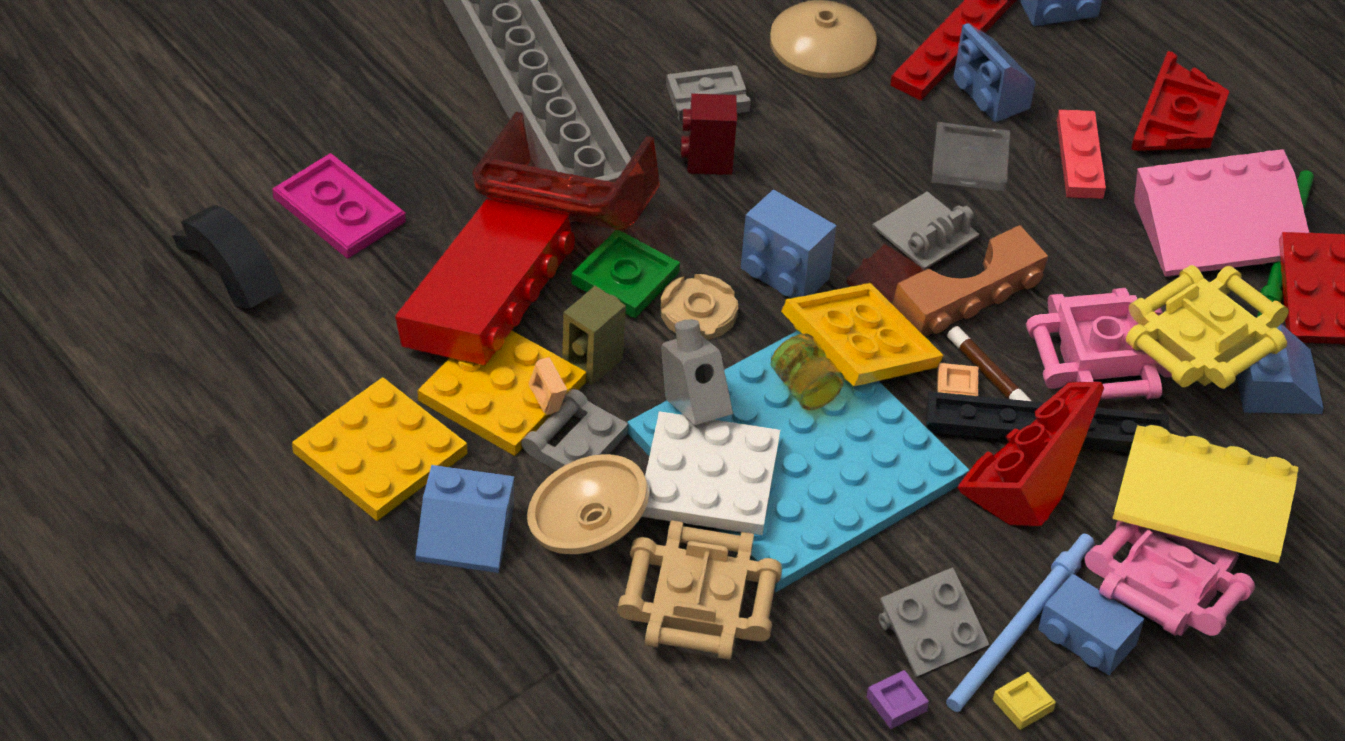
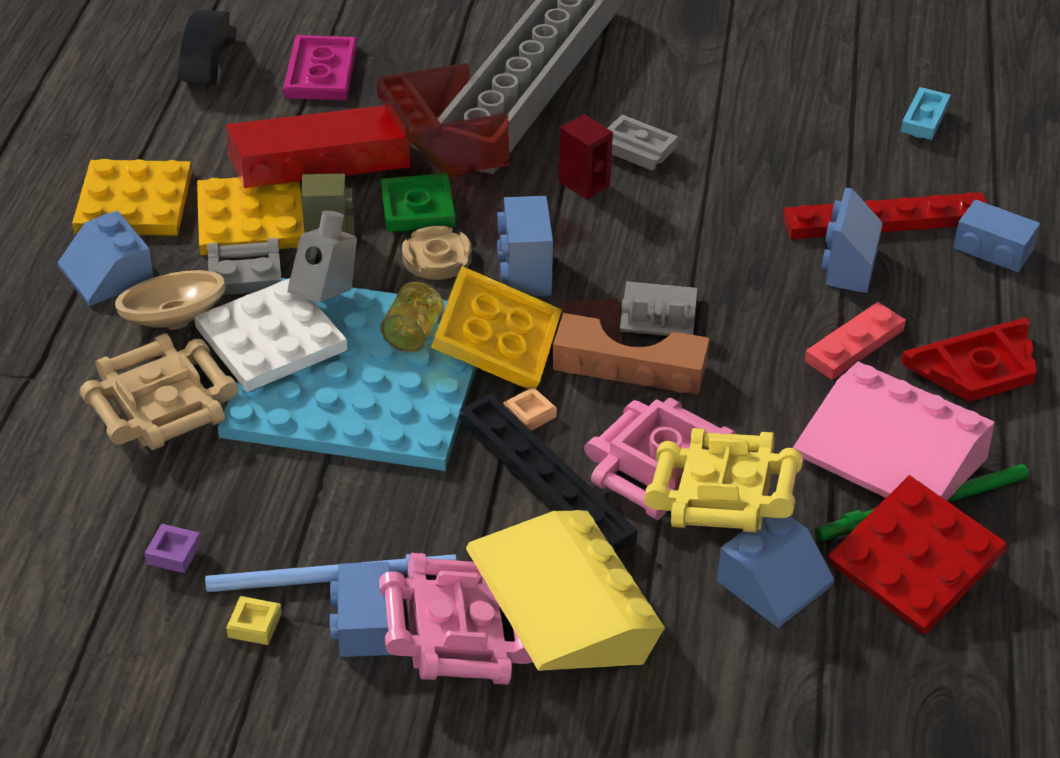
camera: 50 degrees right, 5 degrees down
light nougat tile [528,357,567,415] -> none
tan dish [770,0,877,78] -> none
light grey hinge [878,567,990,677] -> none
clear tile [931,122,1010,191] -> none
reddish brown bar [947,326,1032,401] -> none
red wedge [957,382,1104,526] -> none

